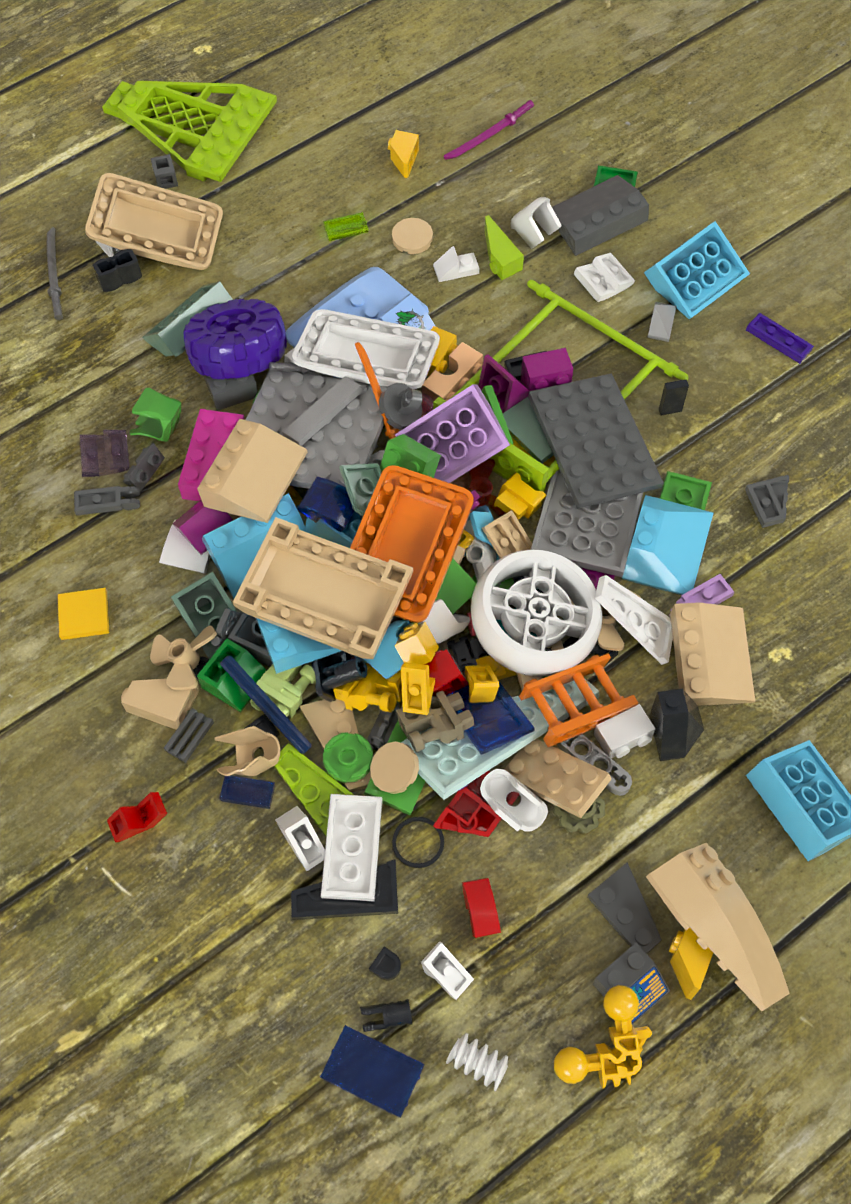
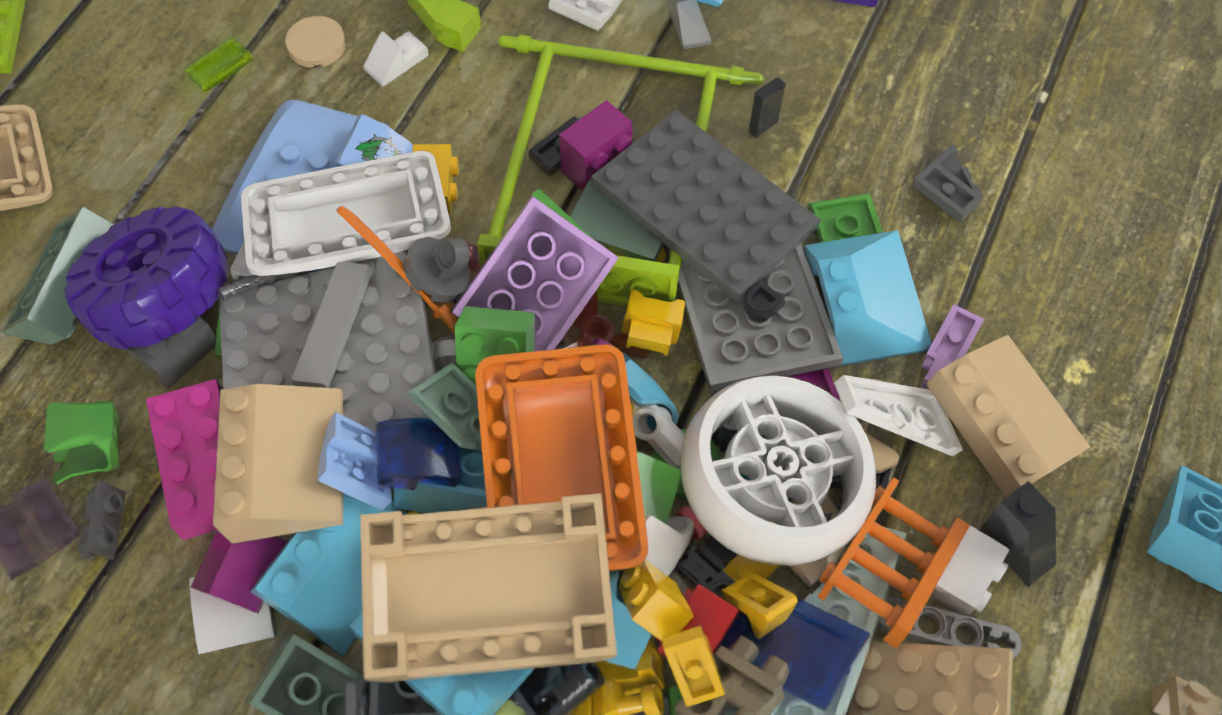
camera: 30 degrees left, 0 degrees up
dark grey hinge [74,486,140,516] -> none
light nougat arch [422,342,483,404] -> none
magenta slope [478,354,529,413] -> none
tan slope [482,510,532,558] -> none
none -> light blue slope [318,412,399,511]
none -> black tile [744,280,785,320]

